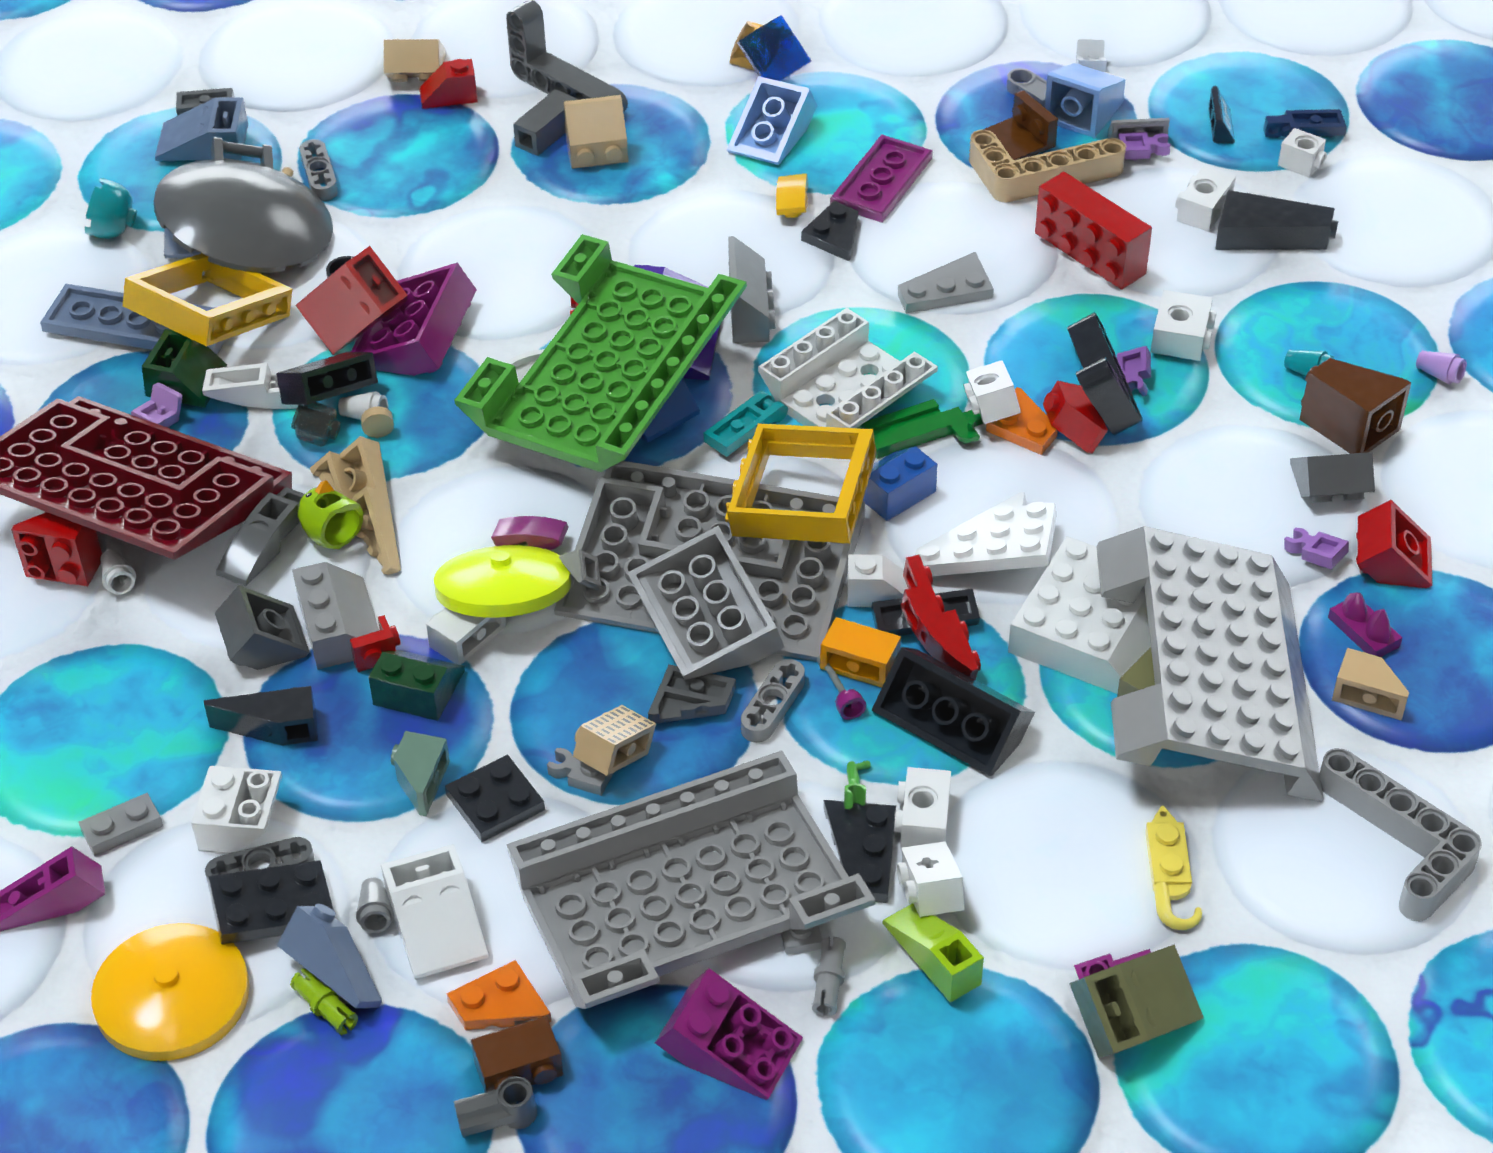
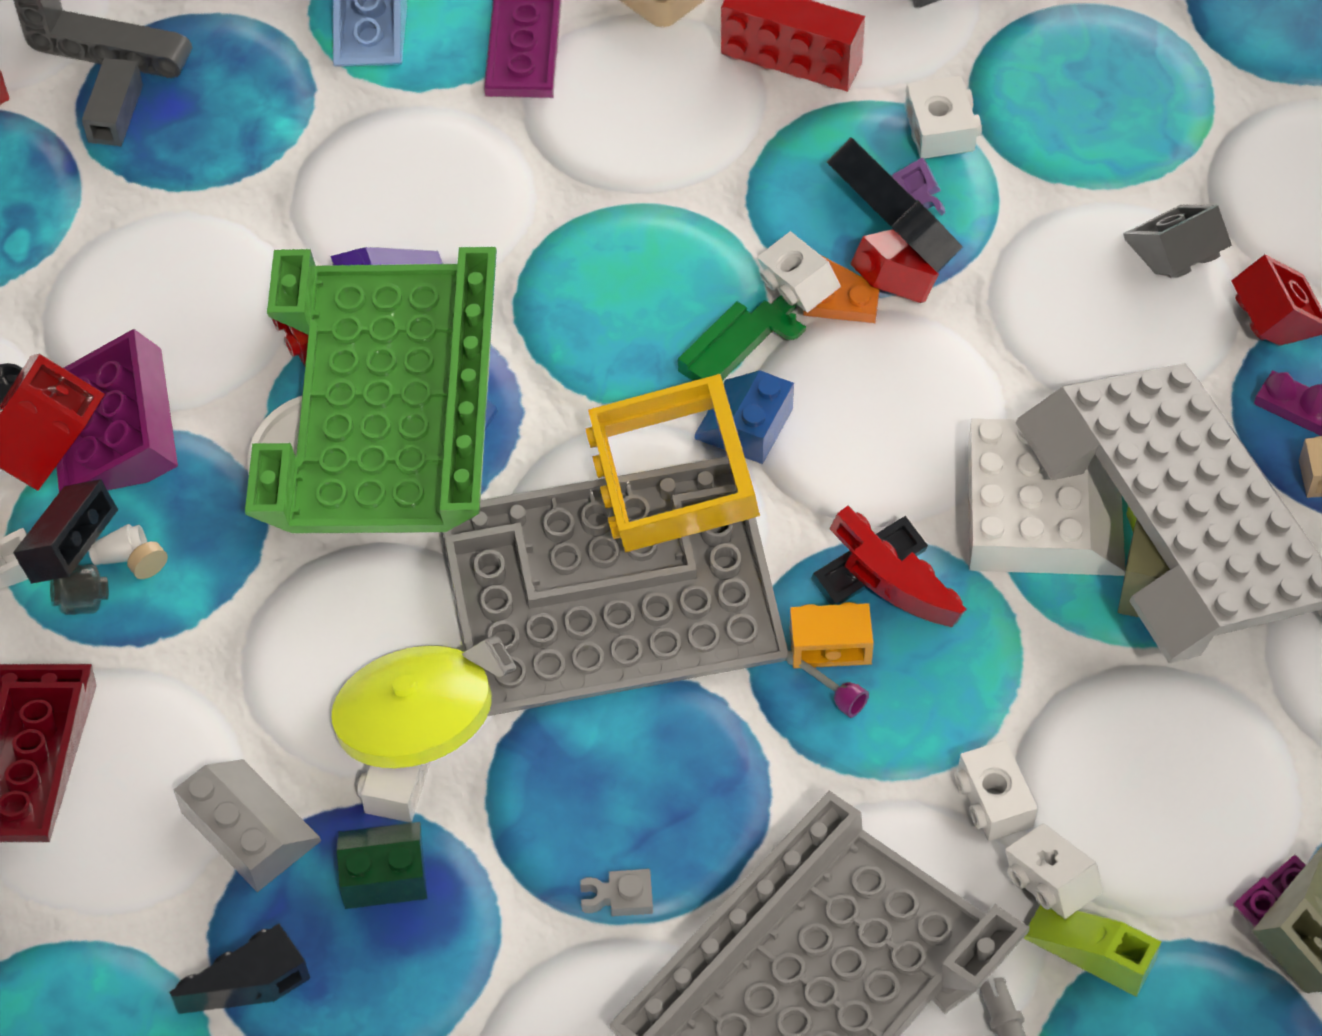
camera: 25 degrees left, 10 degrees up
dark grey slope [215,585,310,670] -> none
dark grey slope [216,487,304,586] -> none
lime piece [297,480,364,549] -> none
tan wedge [310,436,401,575] -> none
red bracket [350,615,401,672] -> none
sand green slope [391,731,450,816] -> none
black plate [445,754,545,842] -> none
magenta slope [491,516,569,550] -> none
tan slope [564,95,628,169] -> none
tan brick [573,705,656,776] -> none
light grey slope [627,525,785,680] -> none
dark grey wing [648,664,736,723] -> none
teal plate [703,391,788,457] -> none
light grey slope [728,236,775,343] -> none
light grey beam [741,659,805,742] -> none
white slope [758,308,938,428] -> none
yellow slope [776,173,809,218] -> none
black wing [801,201,859,261] -> none
black wing [823,800,896,903] -> none
bright green piece [844,760,871,809] -> none
white slope [847,554,908,607] -> none
black slope [872,647,1035,776] -> none
light grey wing [897,251,994,313] -> none
white wing [915,492,1057,576] -> none
light yellow plate [1145,806,1202,930] -> none
teal cone [1284,349,1334,376] -> none
medium lavender plate [1284,527,1349,570] -> none
reddish brown slope [1299,358,1411,454] -> none
lavender cone [1416,350,1467,384] -> none

